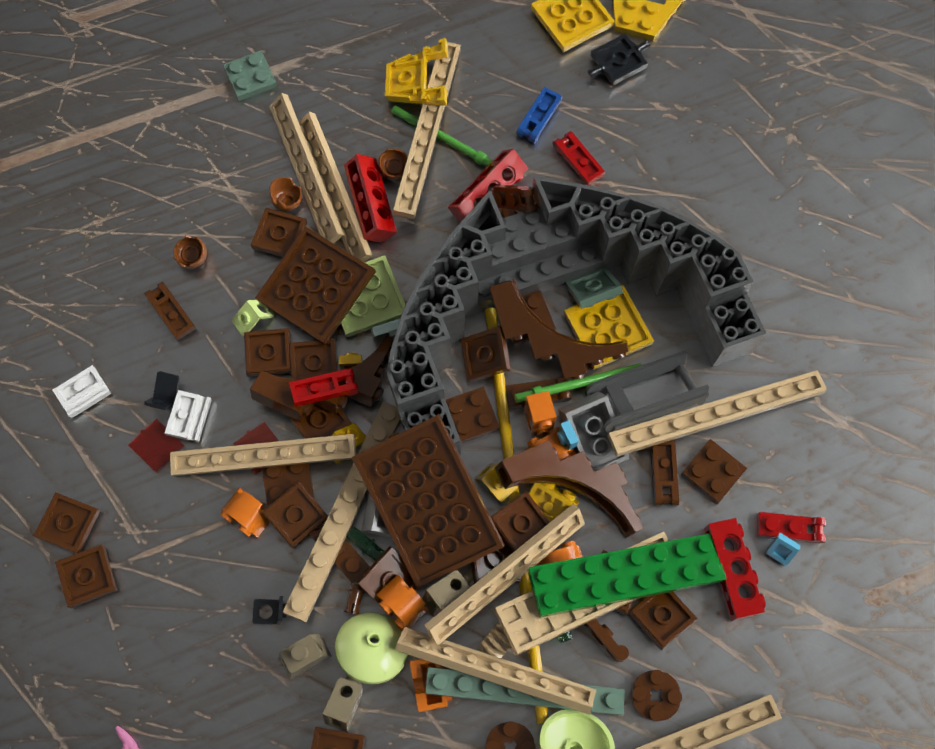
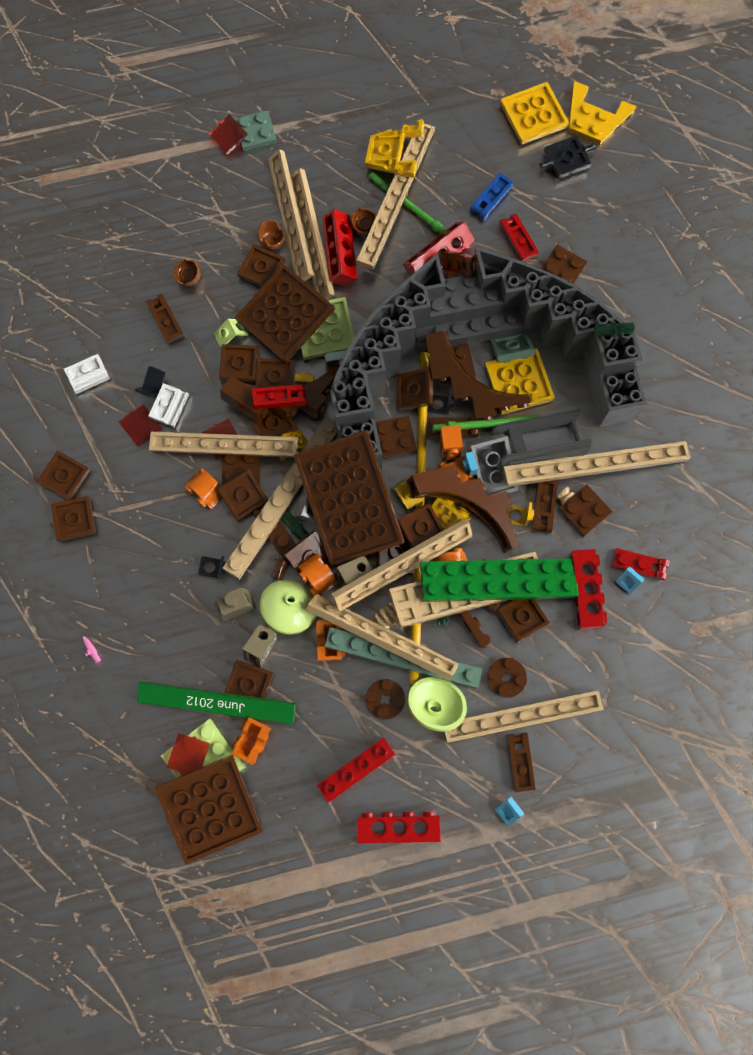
camera: 10 degrees right, 5 degrees up
none -> clear red piece [209,114,248,155]
none -> black bracket [428,389,454,415]
none -> yellow bracket [507,502,534,527]
none -> reddish brown plate [541,244,588,284]
none -> tan bush [556,487,575,505]
none -> clear green axle [594,321,635,337]

